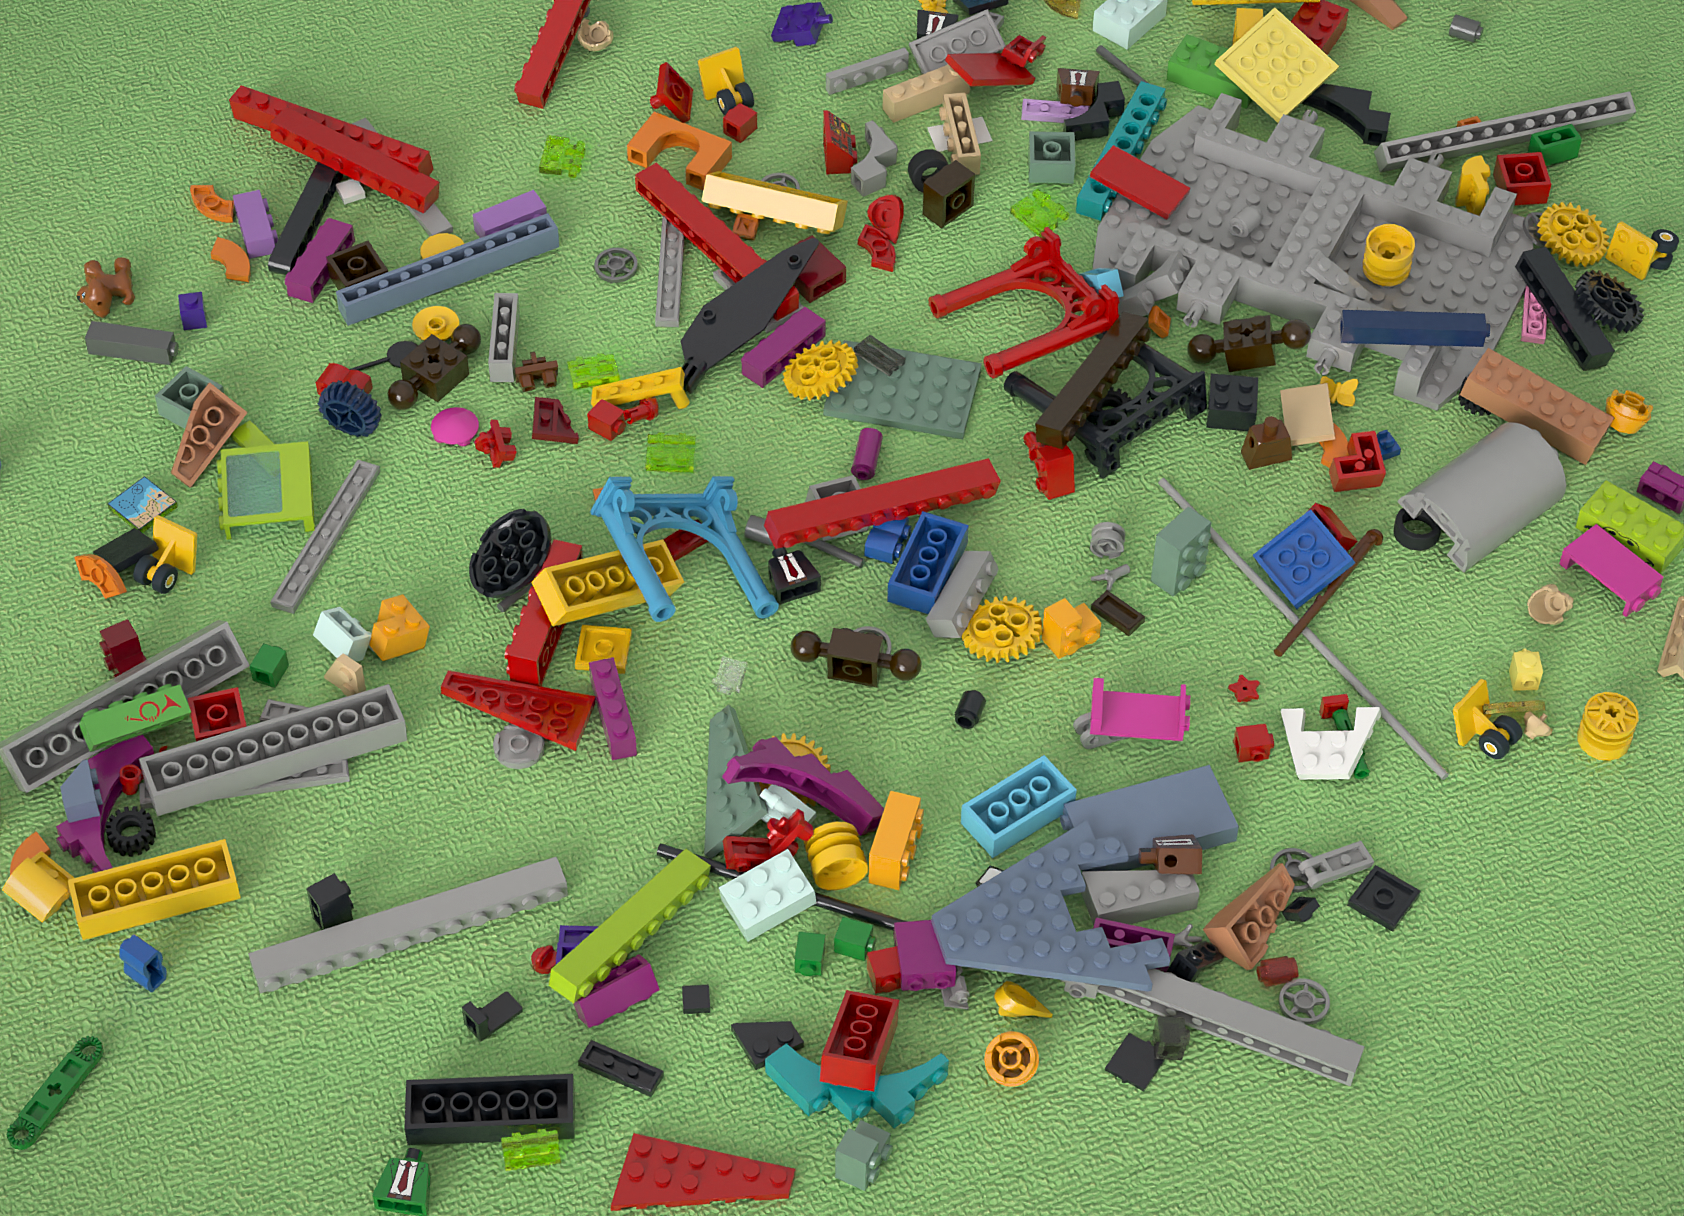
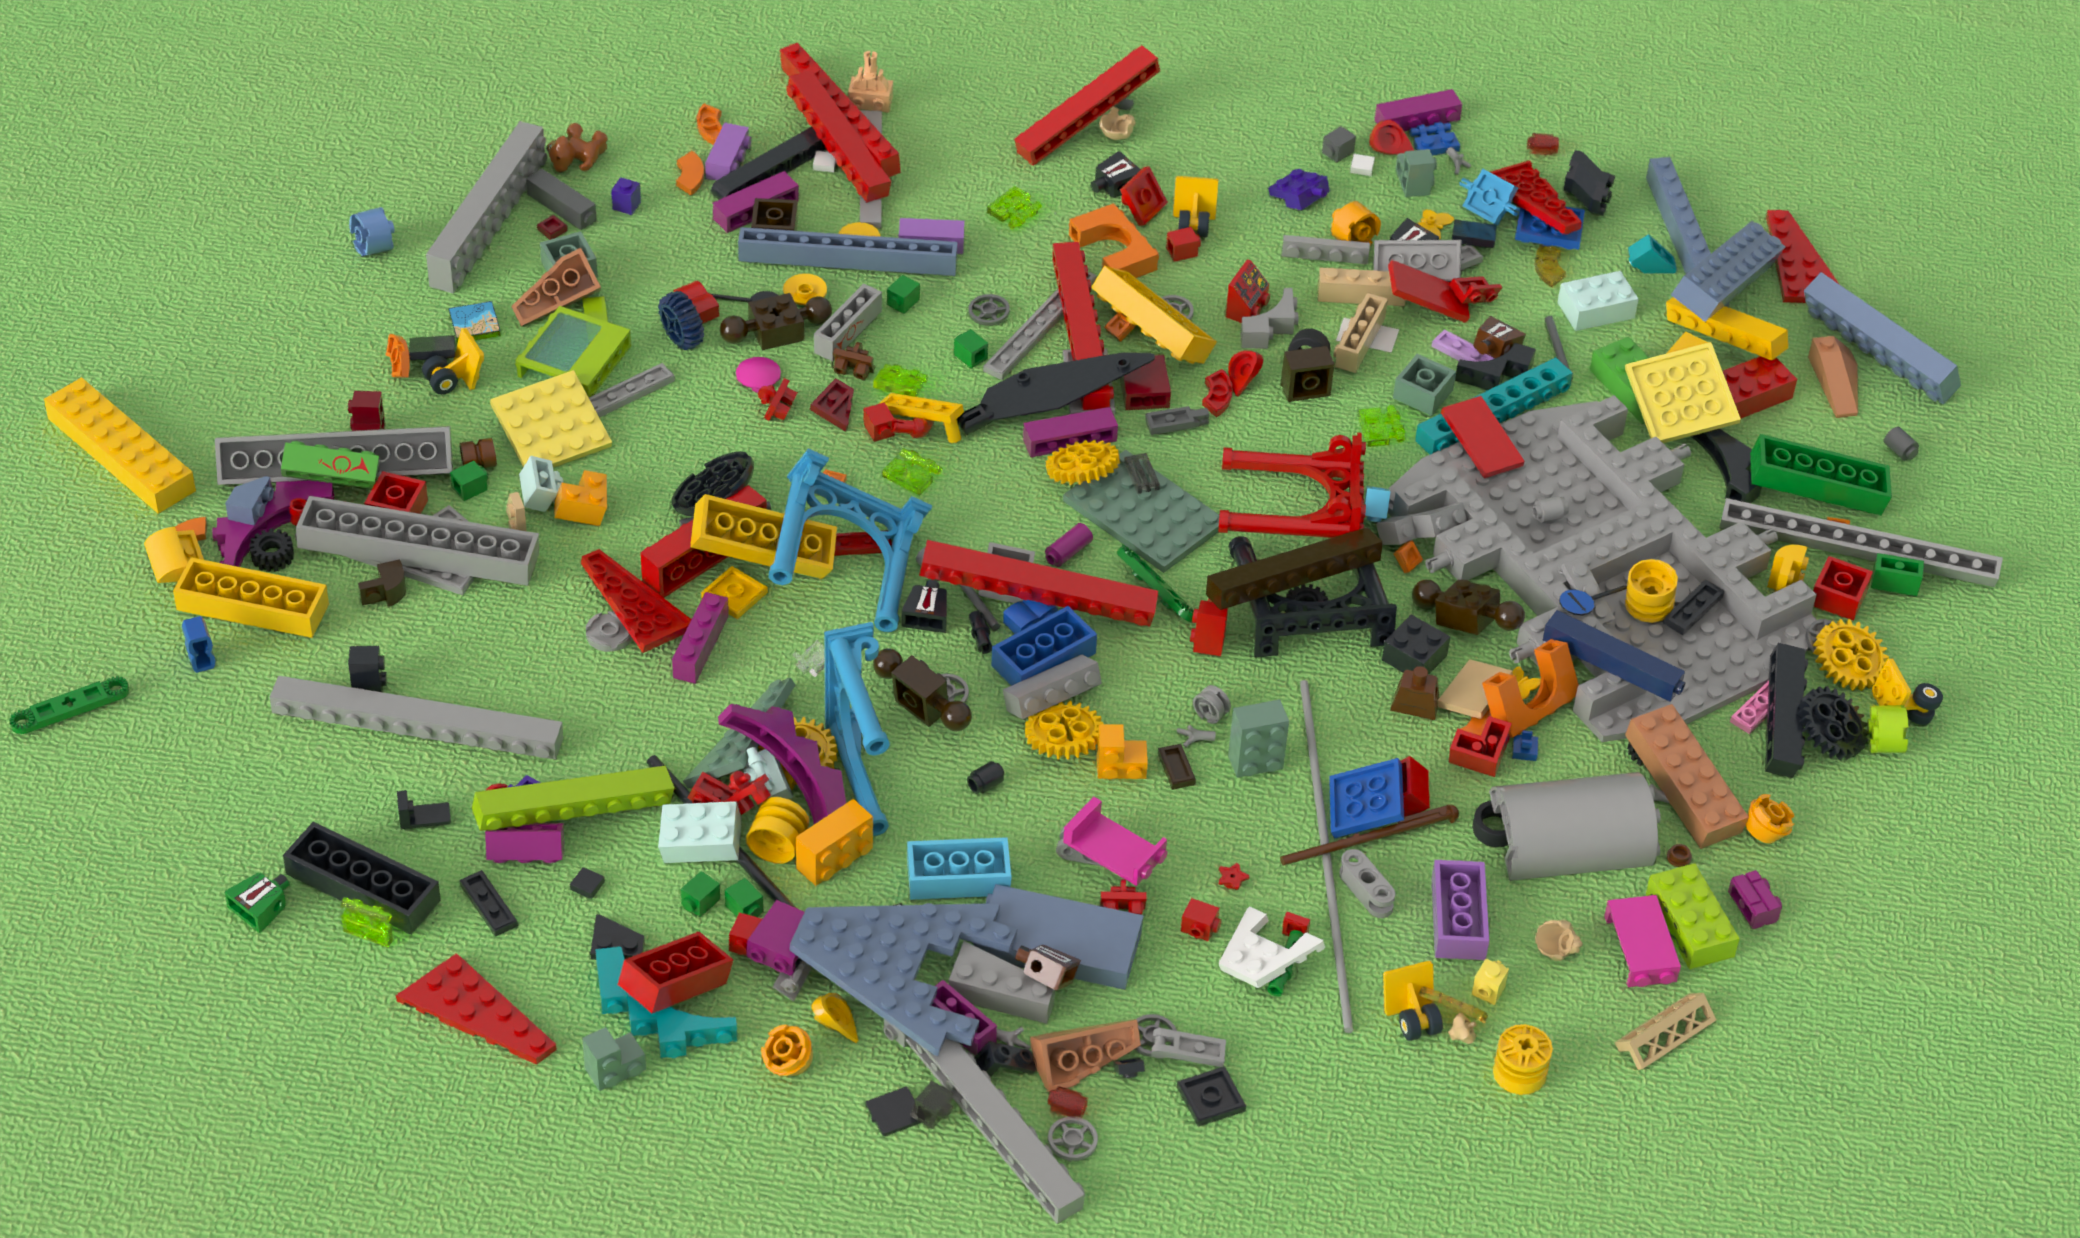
camera: 30 degrees right, 5 degrees down
none -> dark brown brick [358,559,406,607]
none -> light grey brick [426,121,547,293]
none -> reddish brown wheel [459,437,497,468]
none -> light yellow plate [490,370,612,468]
none -> dark red tile [537,215,568,240]
none -> dark azure arch [824,622,890,836]
none -> light nougat brick [848,51,893,112]
none -> green brick [887,275,920,314]
none -> green brick [954,329,988,369]
none -> black pin [969,610,993,654]
none -> black torso [1091,151,1141,198]
none -> red hips [1100,879,1147,915]
none -> green piece [1116,545,1194,623]
none -> dark grey hinge [1145,406,1210,435]
none -> light orange brick [1331,201,1381,245]
none -> light grey piece [1339,849,1395,918]
none -> medium lavender brick [1431,860,1489,960]
none -> orange arch [1482,639,1579,738]
none -> blue piece [1559,585,1627,616]
none -> black plate [1663,580,1724,635]
none -> reddish brown plate [1667,844,1692,867]
none -> green brick [1750,434,1892,516]
none -> lime brick [1867,705,1908,753]

